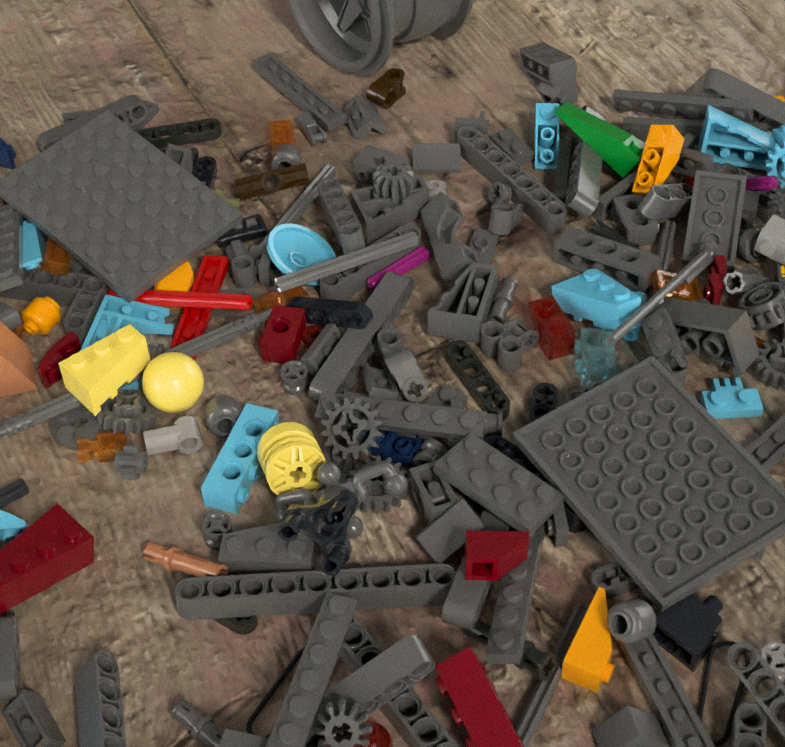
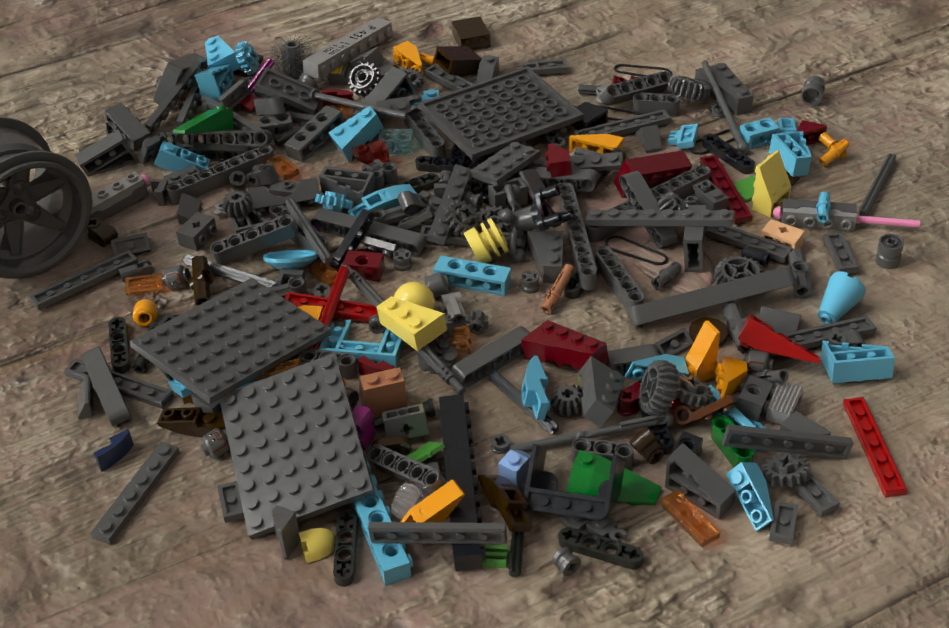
camera: 90 degrees left, 5 degrees down
dark grey head [607,599,656,644] -> none
light orange slope [632,125,684,194] -> none
dark grey piece [723,265,769,295] -> none
none -> light grey piece [90,172,150,221]
none -> dark grey wedge [105,102,151,151]
none -> light orange head [133,299,158,327]
none -> clear orange plate [267,154,299,180]
none -> medium azure gear [315,191,354,212]
none -> medium azure slope [347,184,418,217]
none -> dark grey beam [451,326,531,388]
none -> dark grey beam [595,245,645,313]

